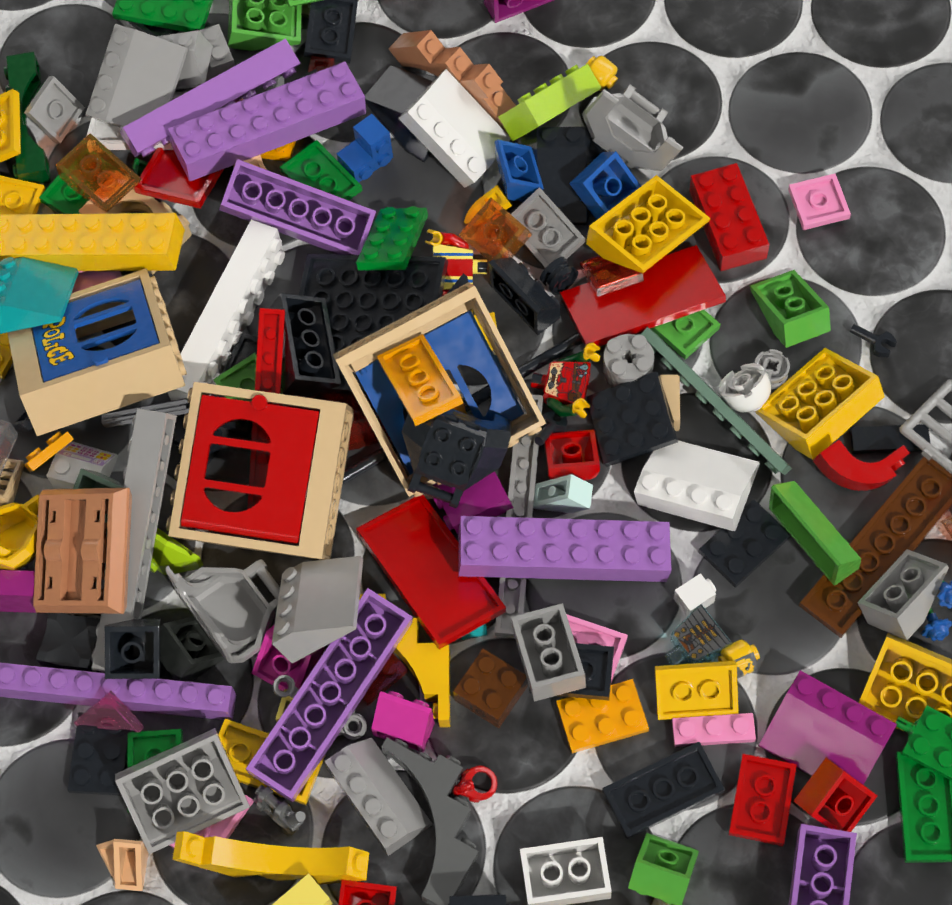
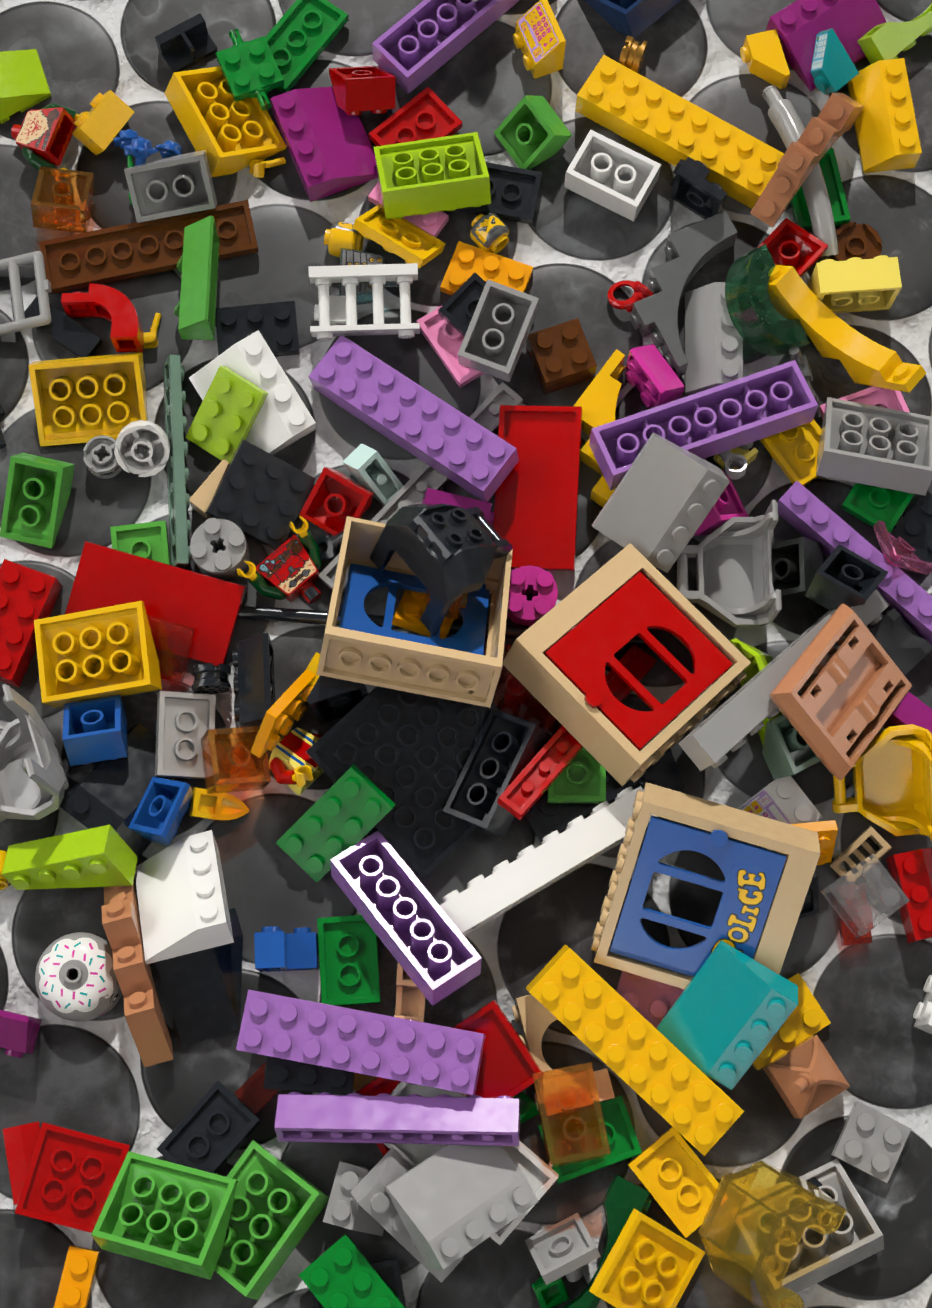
camera: 150 degrees left, 10 degrees up
light orange plate [377,334,463,426] -> none
none -> cylinder [35,932,122,1022]
none -> yellow hand [144,313,162,348]
none -> lime plate [185,366,269,464]
none -> yellow hand [249,157,286,178]
none -> light orange plate [250,669,316,758]
none -> white fence [308,263,420,341]
none -> lime slope [374,132,491,219]
none -> head [470,213,509,254]
none -> dark pink brick [507,566,558,626]
none -> clear green brick [725,244,810,356]

